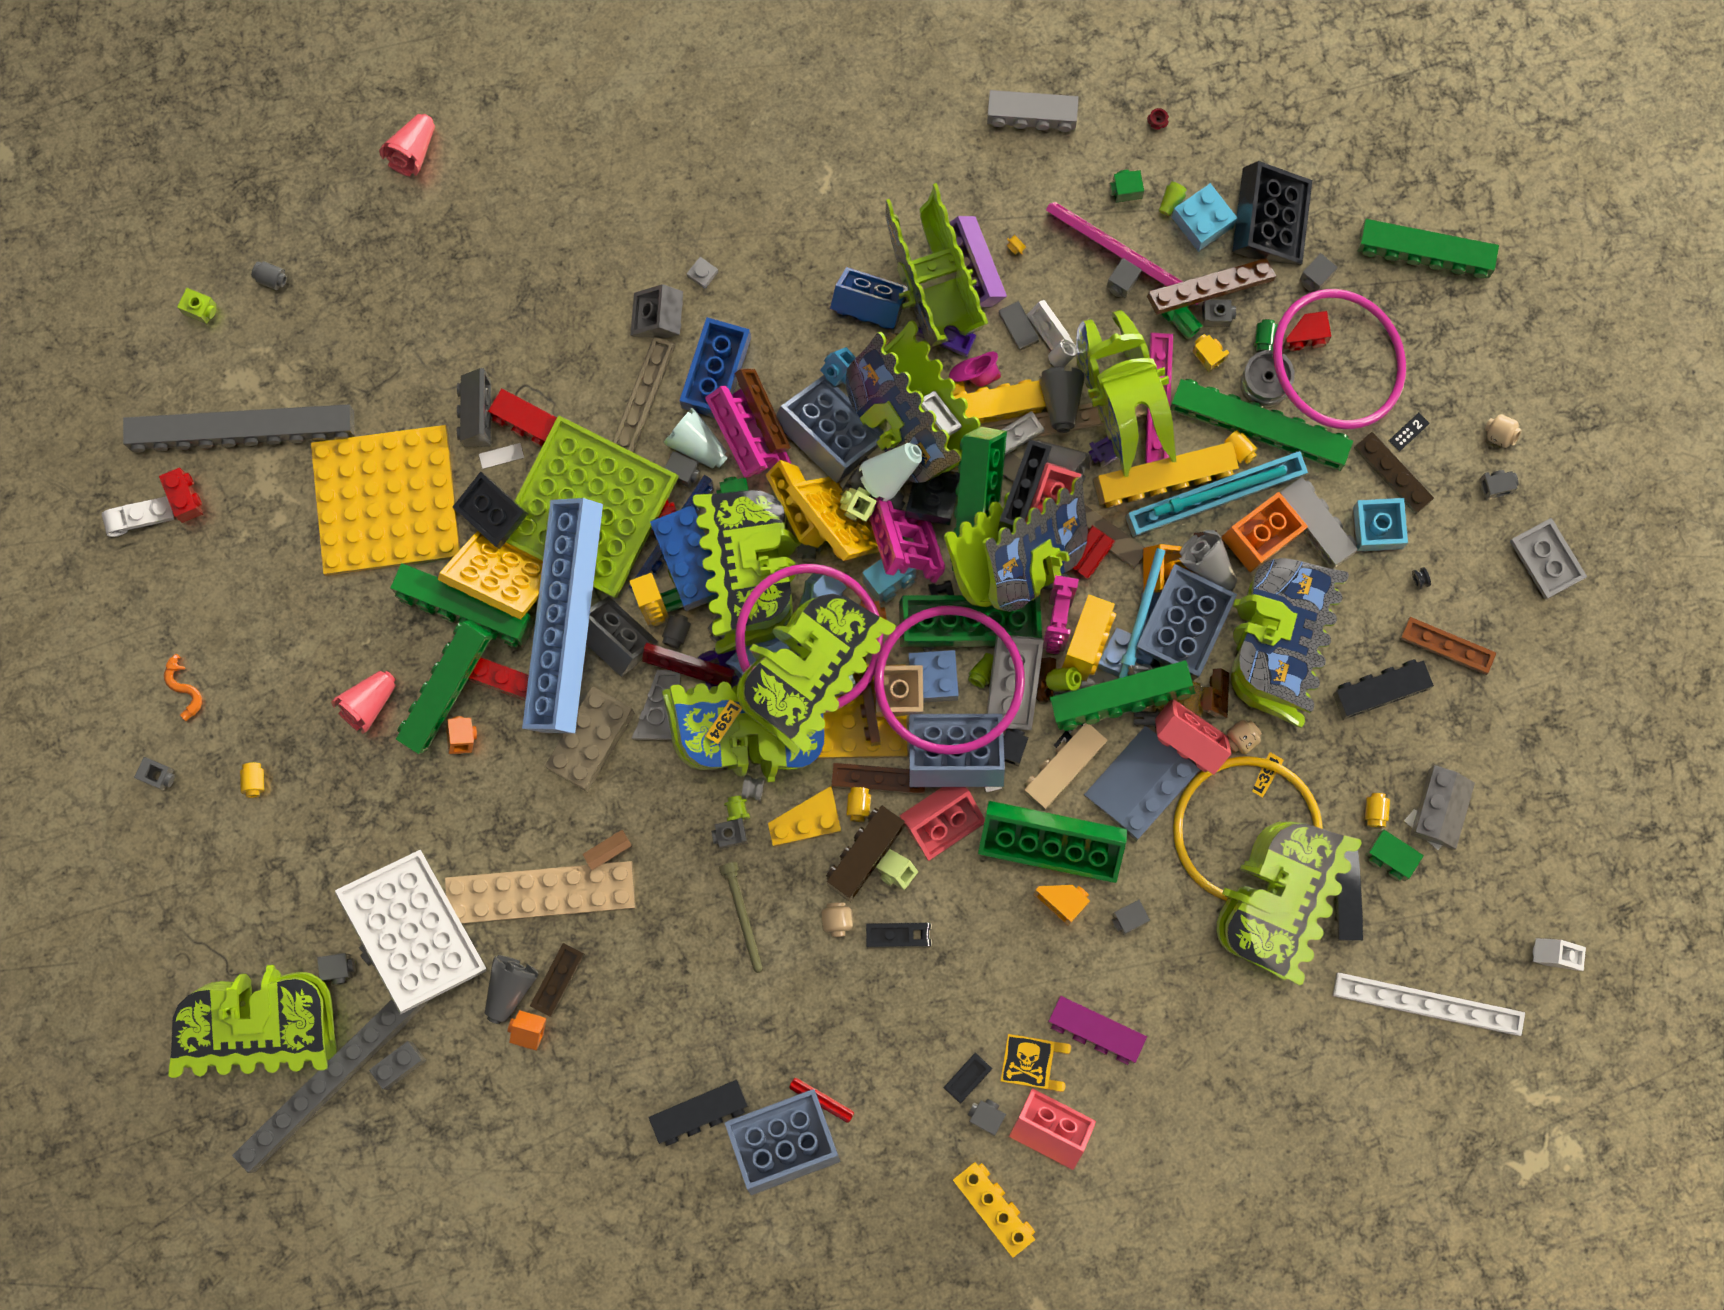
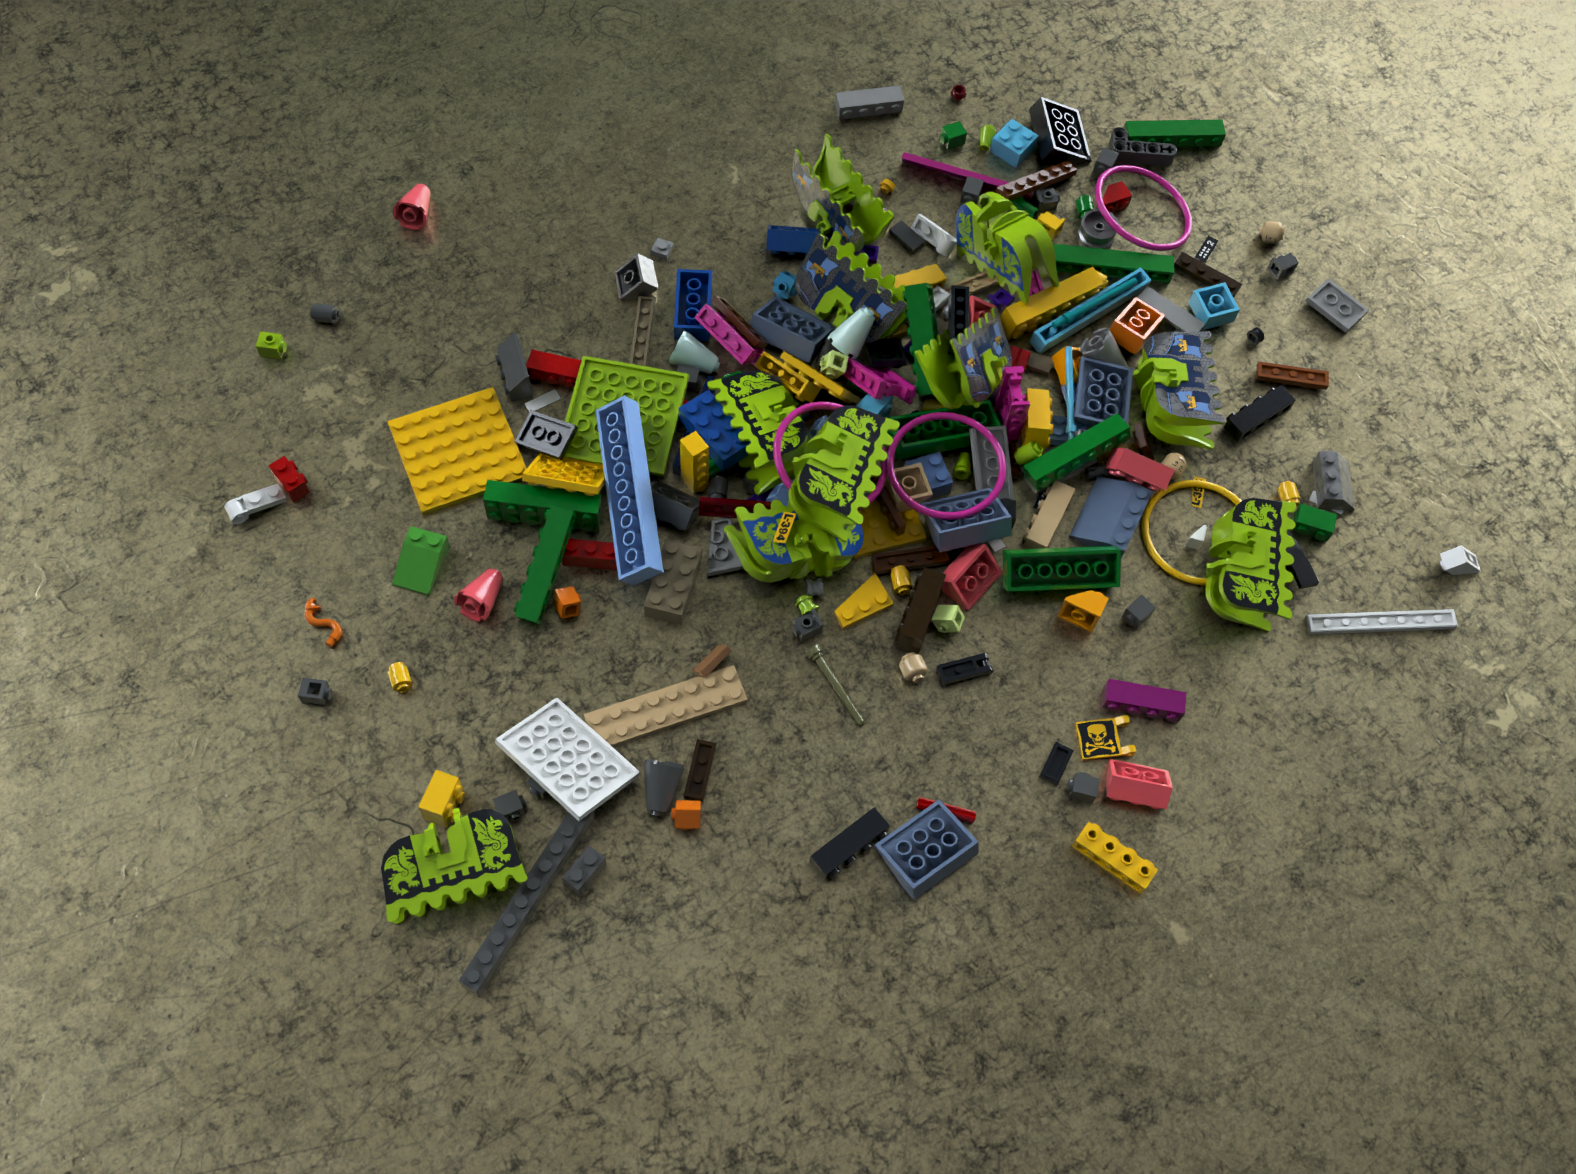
camera: 25 degrees left, 15 degrees down
dark grey brick [123,404,355,452] -> none
dark pink piece [949,351,1001,387] -> none
dark grey cone [1039,367,1085,433] -> none
none -> bright green slope [392,526,450,596]
none -> yellow brick [418,770,465,828]
none -> dark grey beam [1109,127,1177,166]
none -> white slope [1185,525,1207,550]

